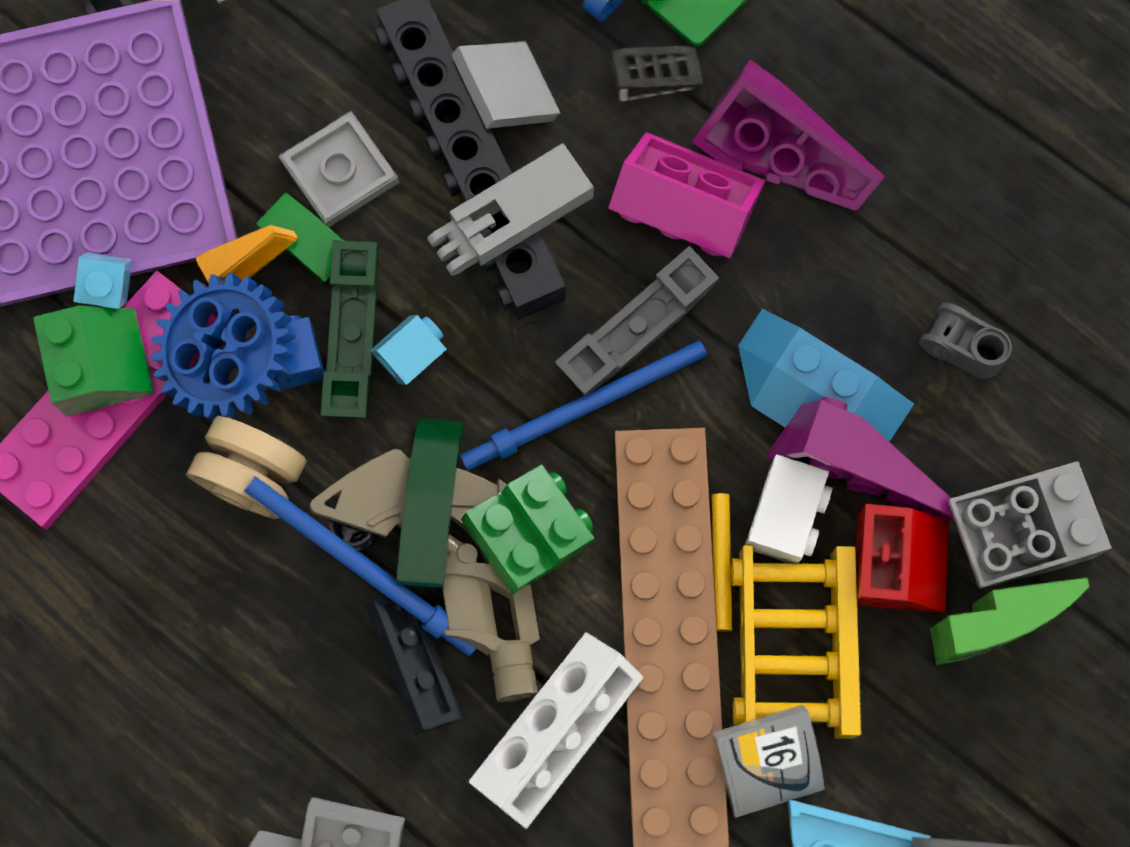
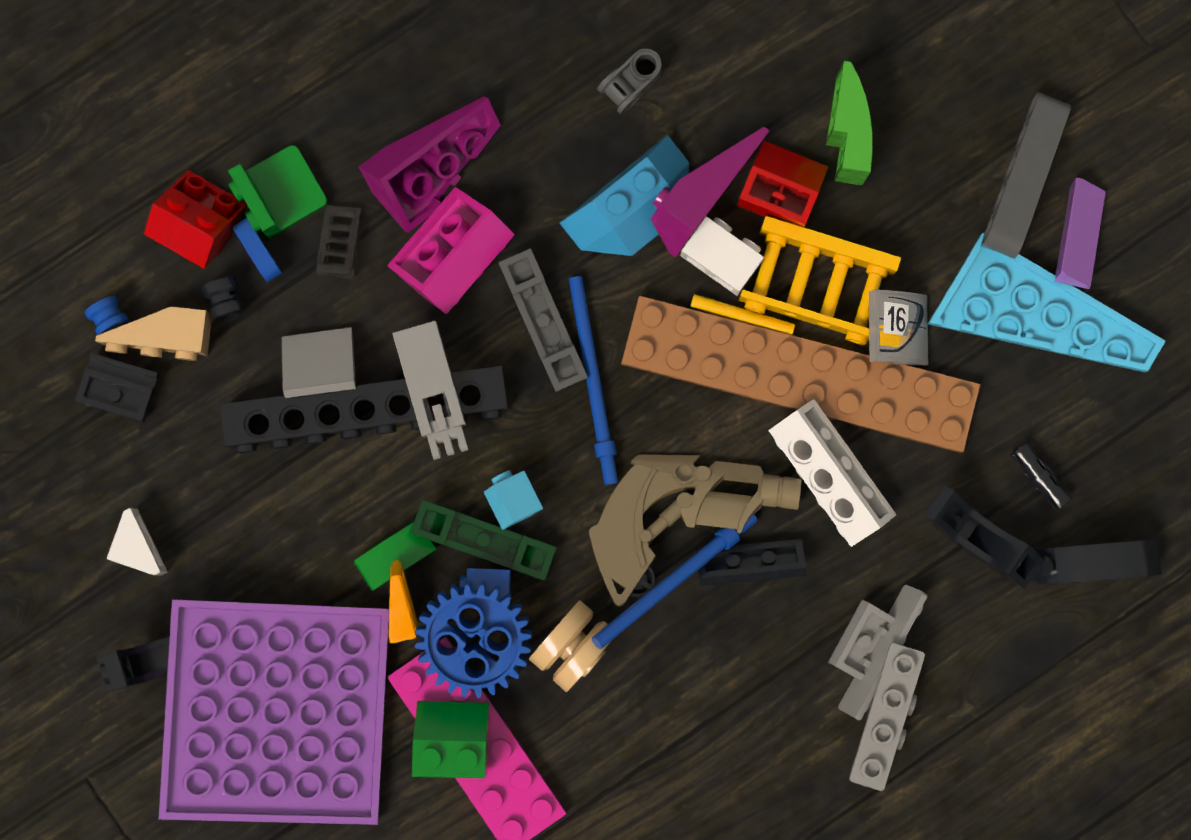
camera: 70 degrees left, 10 degrees up
medium azure brick [73,252,133,309] -> none
light grey tile [279,111,399,227] -> none
dark green slope [397,418,464,588] -> none
plate [461,465,595,594] -> none
light grey slope [947,461,1112,589] -> none

